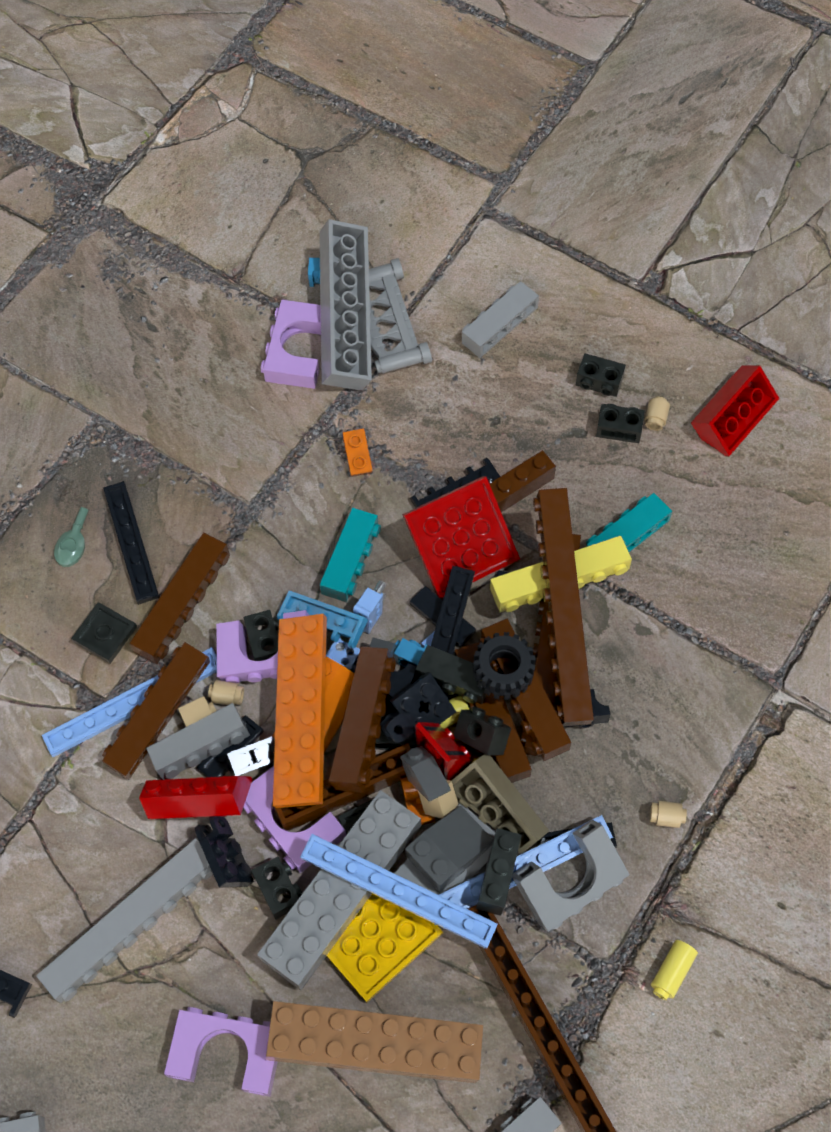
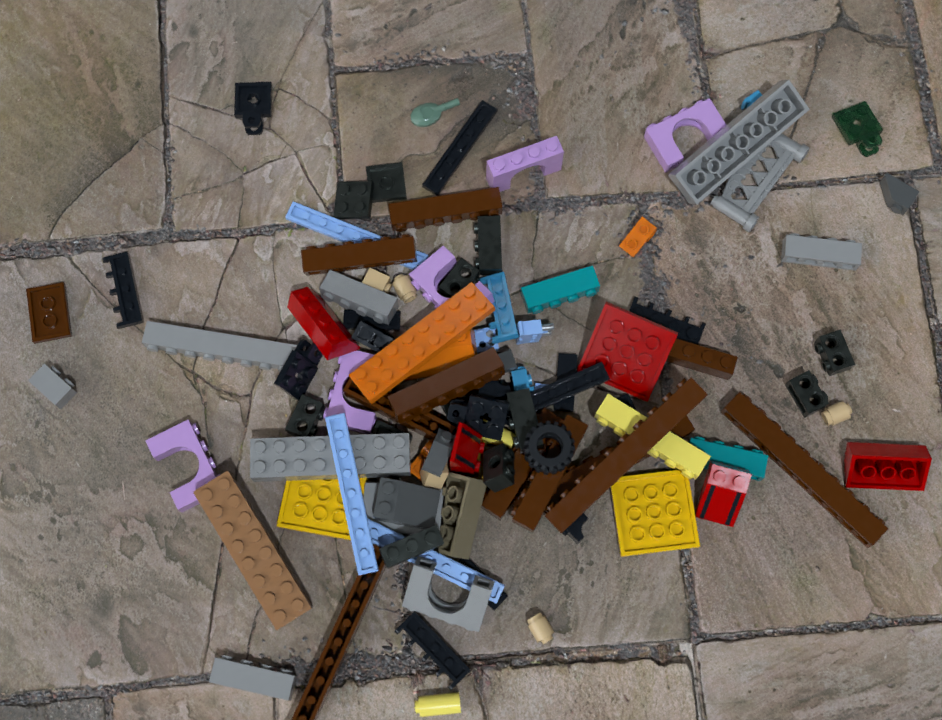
camera: 50 degrees right, 10 degrees up
none -> pearl dark grey plate [333,181,374,219]
none -> black hinge [394,611,471,691]
none -> pearl dark grey brick [474,216,502,276]
none -> lavender arch [486,136,564,192]
none -> yellow plate [610,470,700,557]
none -> red slope [695,460,752,527]
none -> reddish brown brick [721,392,888,548]
none -> clear green plate [832,101,883,157]
none -> dark grey slope [879,173,919,216]

